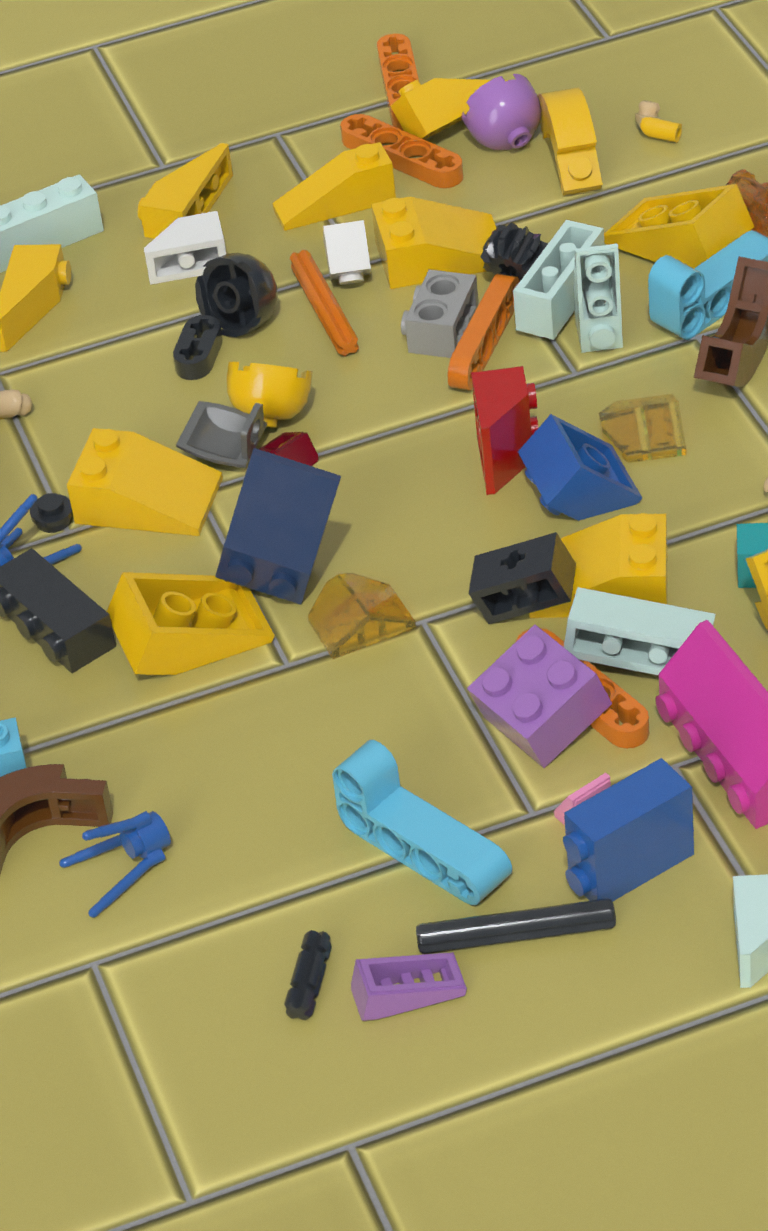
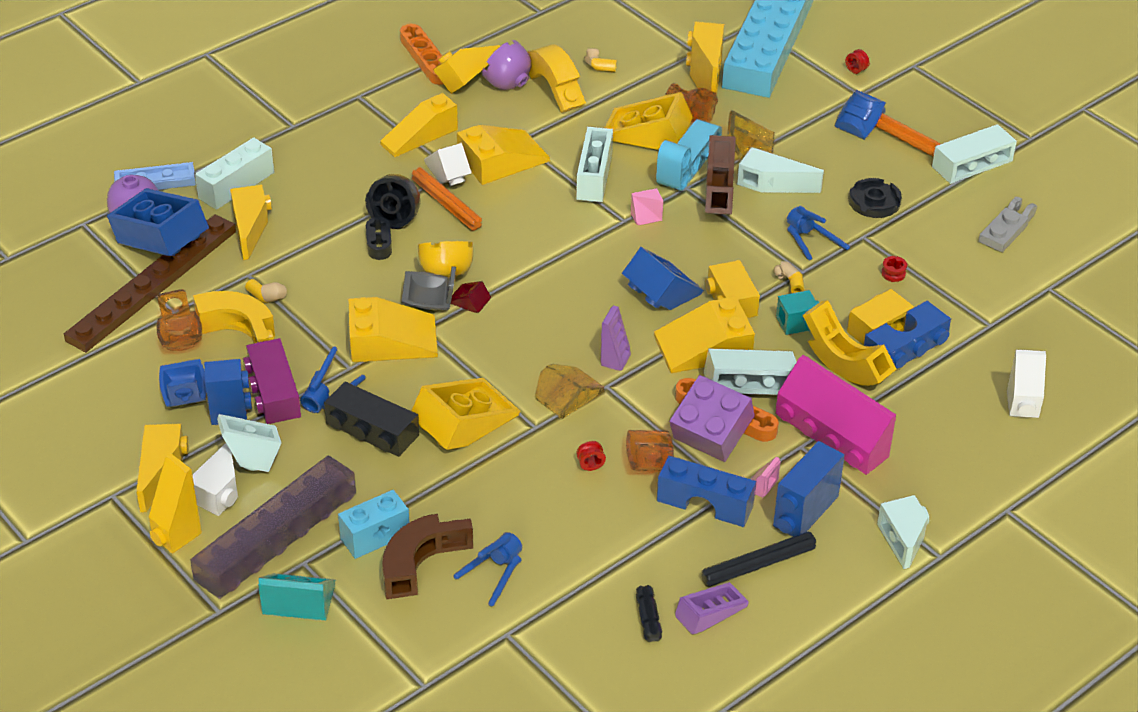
camera: 25 degrees left, 0 degrees up
black plate [30,493,73,533] -> none
yellow slope [137,143,233,239] -> none
white slope [144,211,226,285] -> none
dark blue slope [215,448,341,605] -> none
medium azure beam [332,740,513,905] -> none
orange beam [340,114,464,188] -> none
light grey brick [401,269,479,358] -> none
orange beam [448,274,520,390] -> none
black brick [468,532,576,624] -> none
red slope [471,366,539,495] -> none
black gear [480,222,548,281] -> none
light aqua slope [573,244,623,353] -> none
clear yellow slope [599,394,686,463] -> none
none -> red bush [576,441,606,471]
none -> medium lavender slope [601,305,631,371]
none -> clear orange piece [626,430,674,473]
none -> bright pink slope [631,188,663,225]
none -> blue arch [657,456,756,527]
none -> yellow brick [705,260,760,318]

